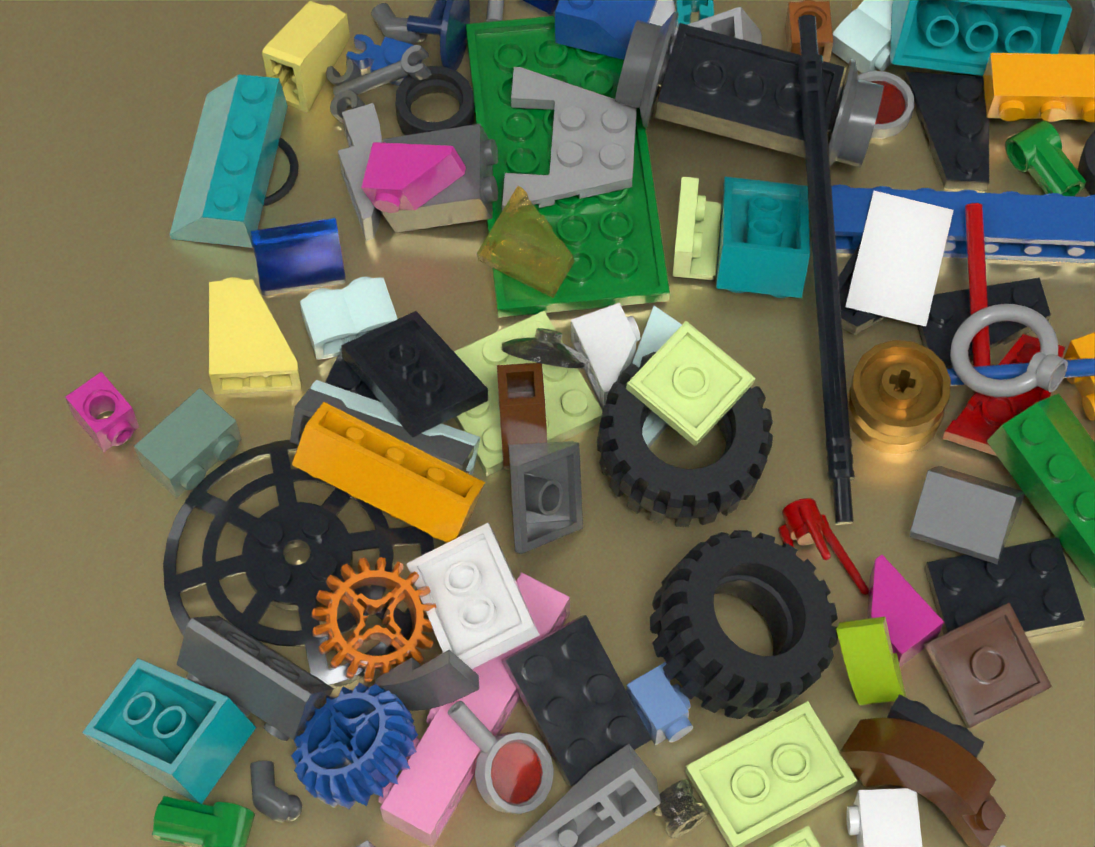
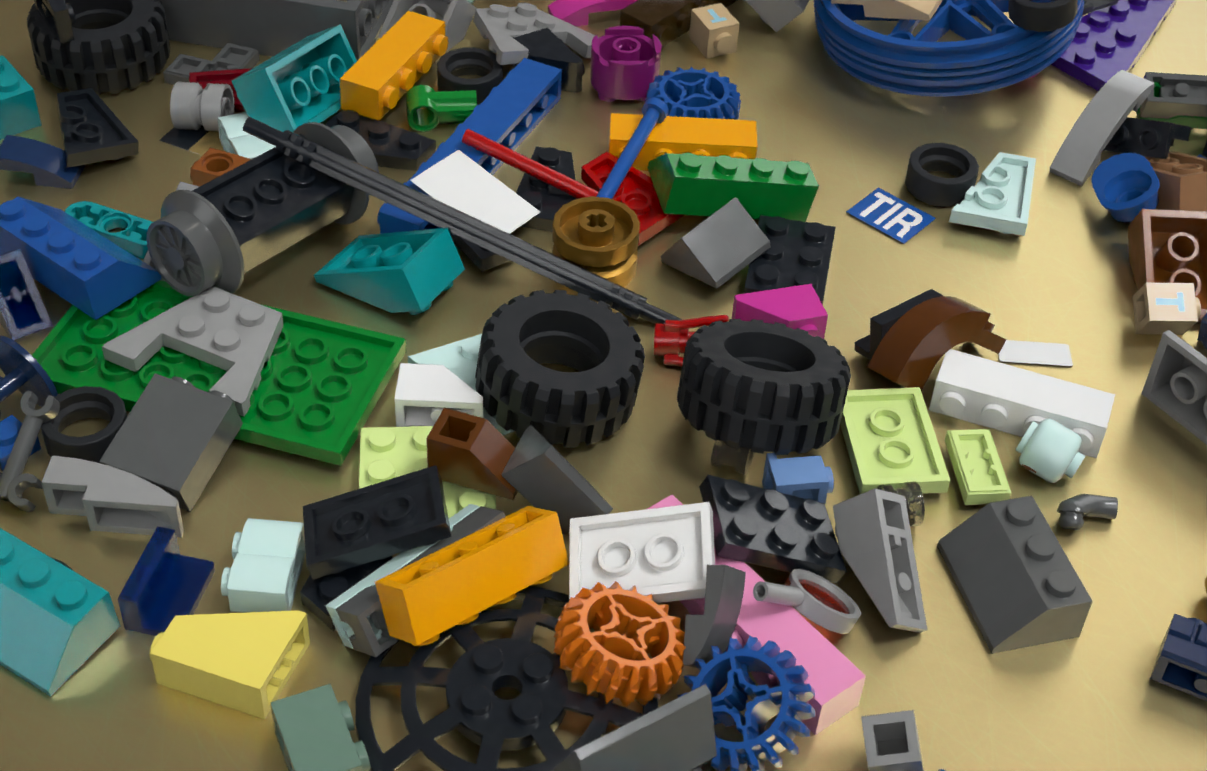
camera: 70 degrees left, 20 degrees down
dark pink slope [361,142,466,213] -> none
clear yellow wing [477,186,574,298] -> none
clear smoke dish [501,328,589,368] -> none
yellowish green tile [626,321,755,446] -> none
yellowish green bracket [673,177,722,280] -> none
lime slope [837,616,906,705] -> none
reddish brown tile [924,603,1052,728] -> none
light grey piece [950,304,1068,397] -> none

